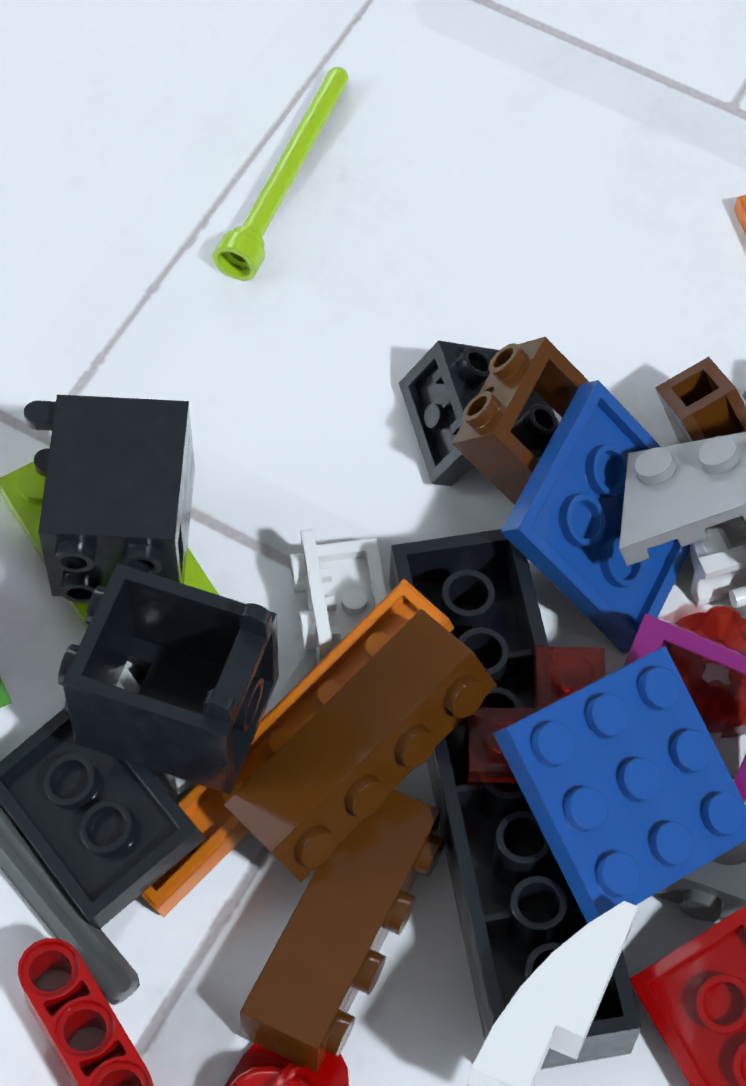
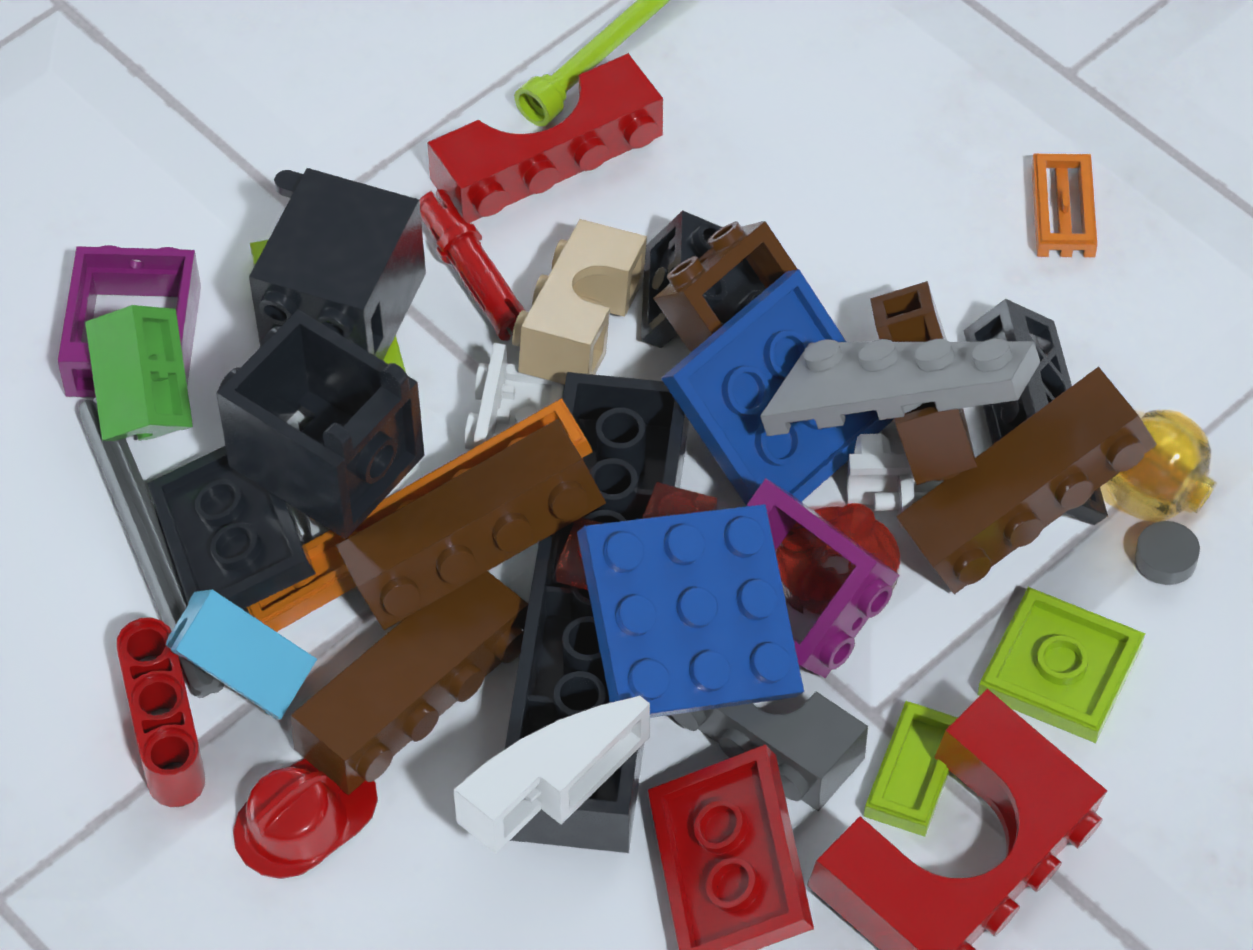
camera: 20 degrees right, 5 degrees down
none -> medium azure hinge [165,589,317,719]
none -> red pin [419,189,526,341]
none -> red arch [427,53,663,223]
none -> tan arch [512,219,647,384]

